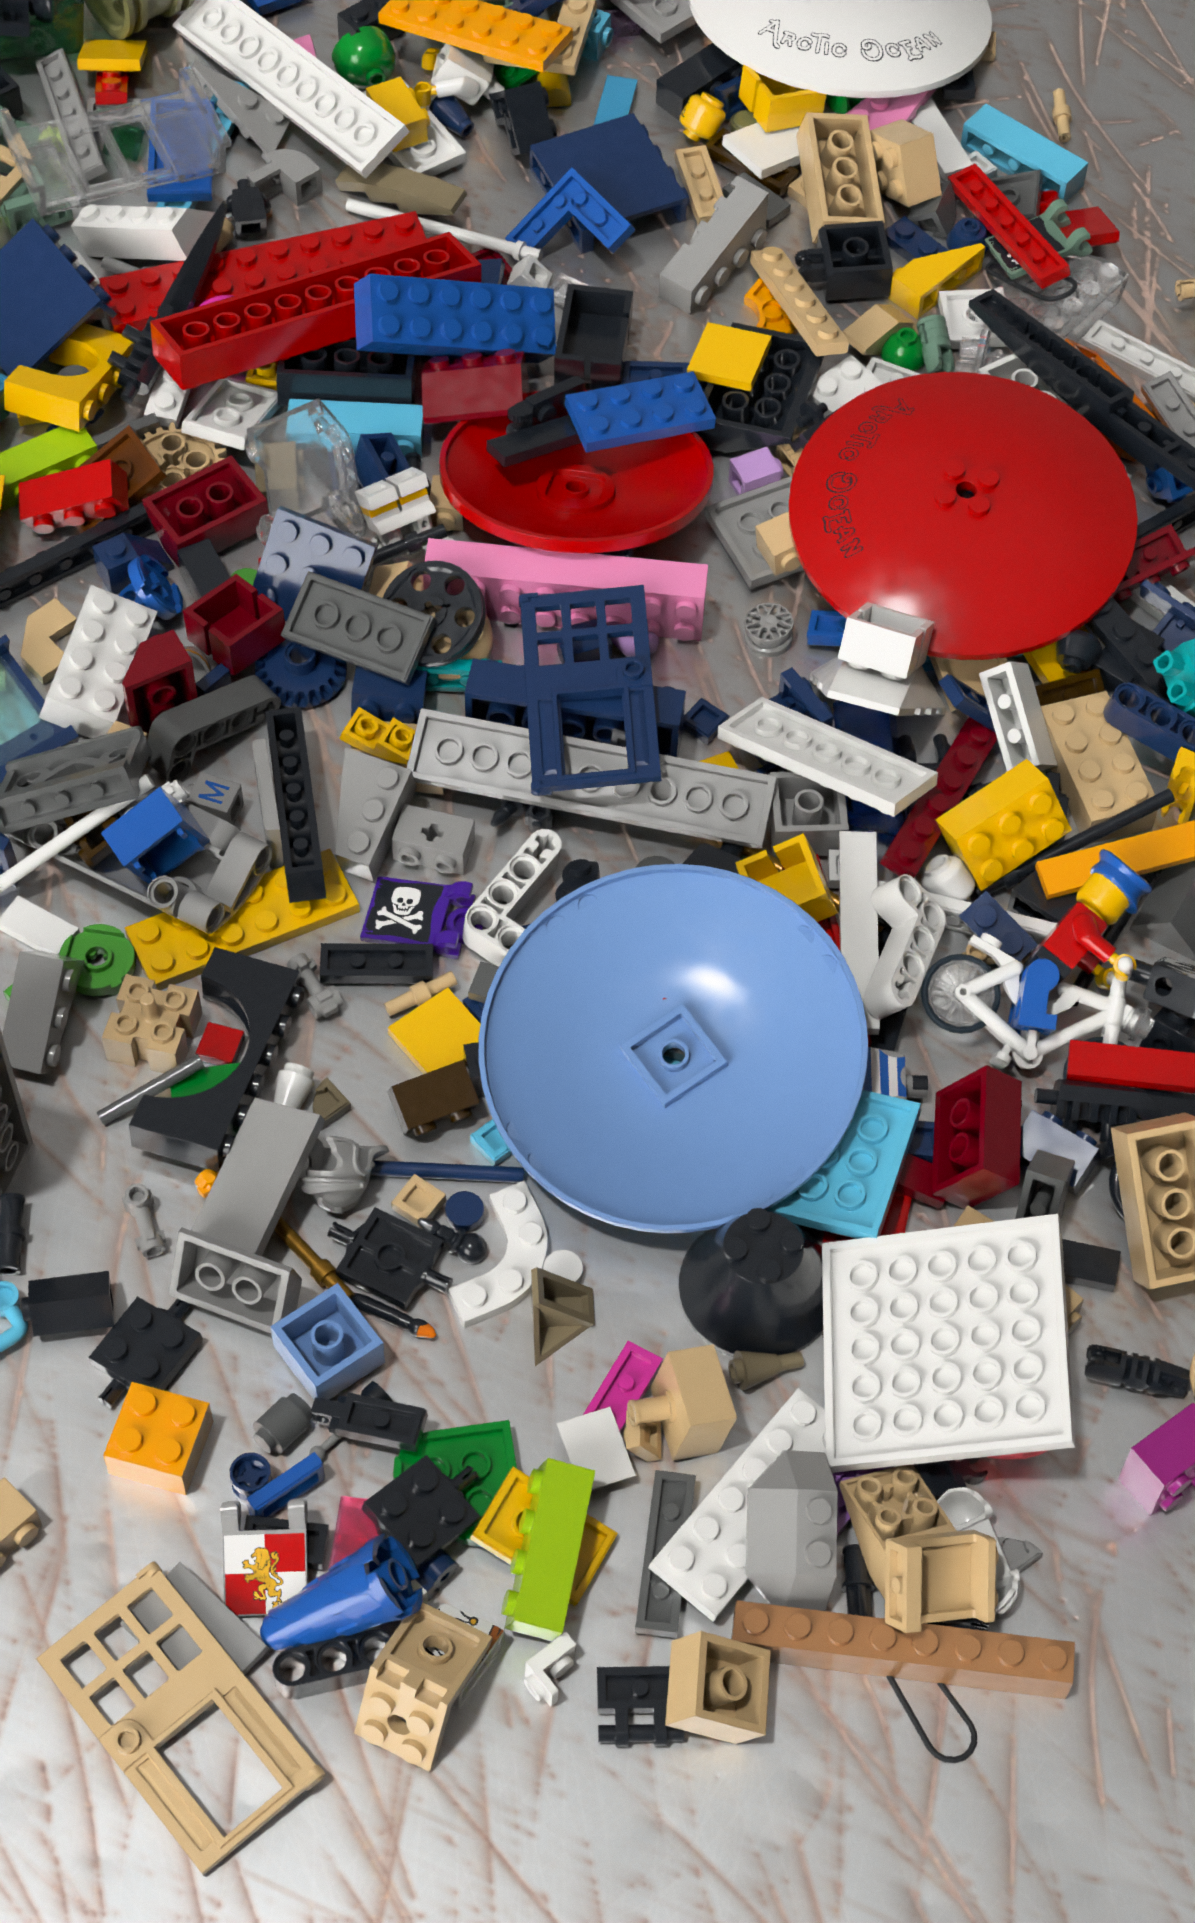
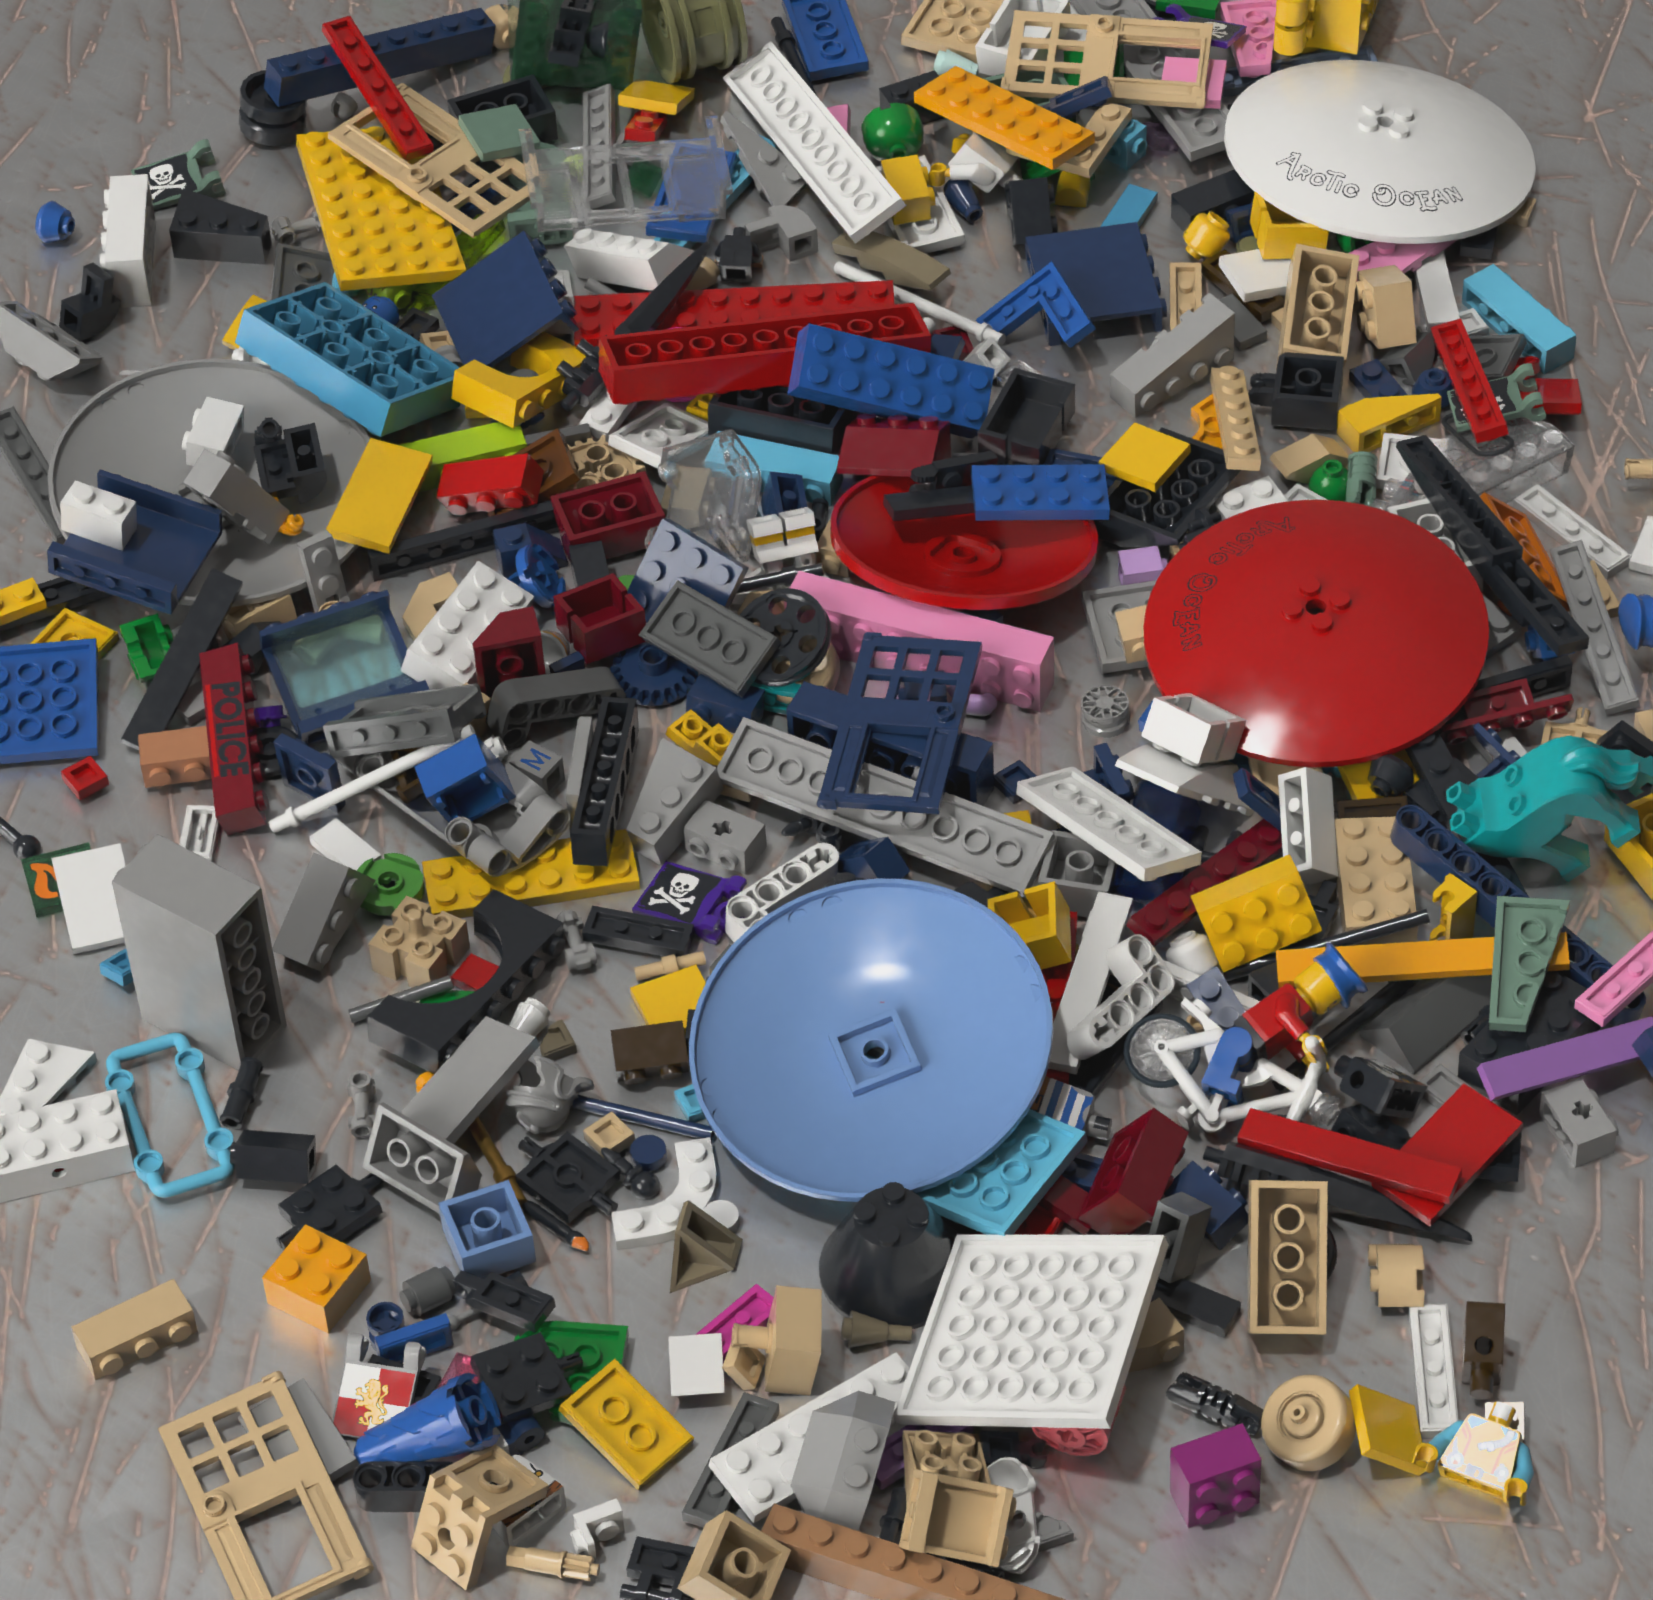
camera: 20 degrees right, 10 degrees down
lime brick [501,1458,595,1641] -> none
tan bar [1052,88,1072,142] -> none
none -> tan piece [506,1545,600,1581]
none -> dark blue slope [838,836,910,880]

